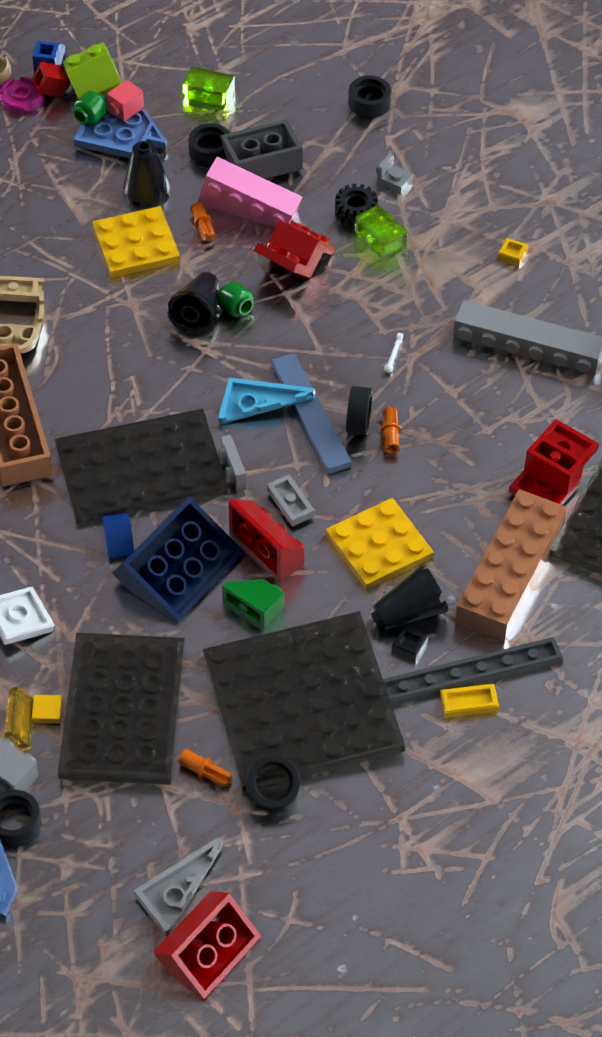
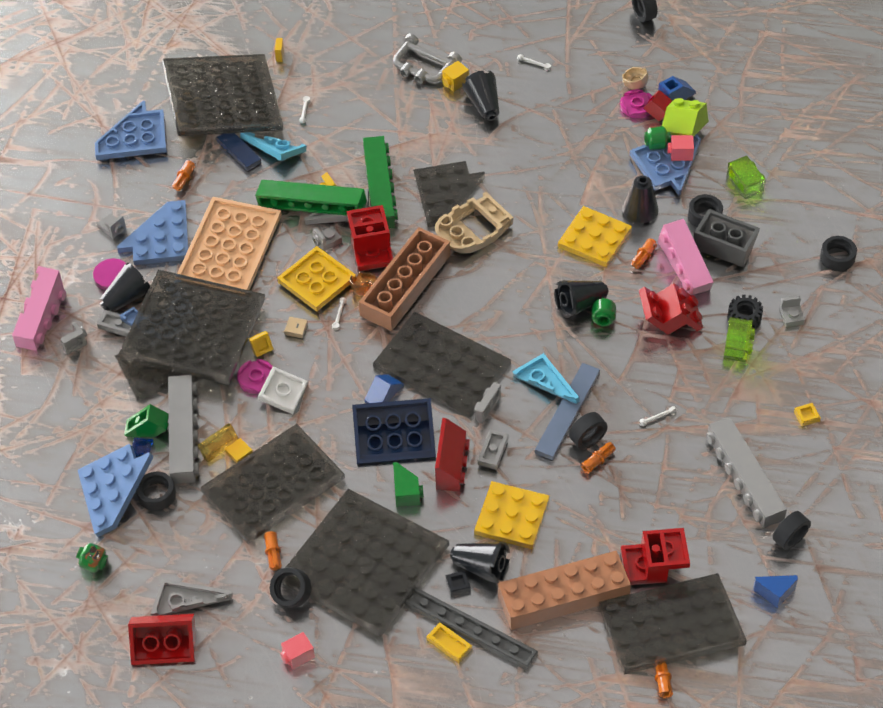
camera: 50 degrees right, 0 degrees up
none -> green head [76,543,108,573]
none -> coral brick [280,632,315,669]

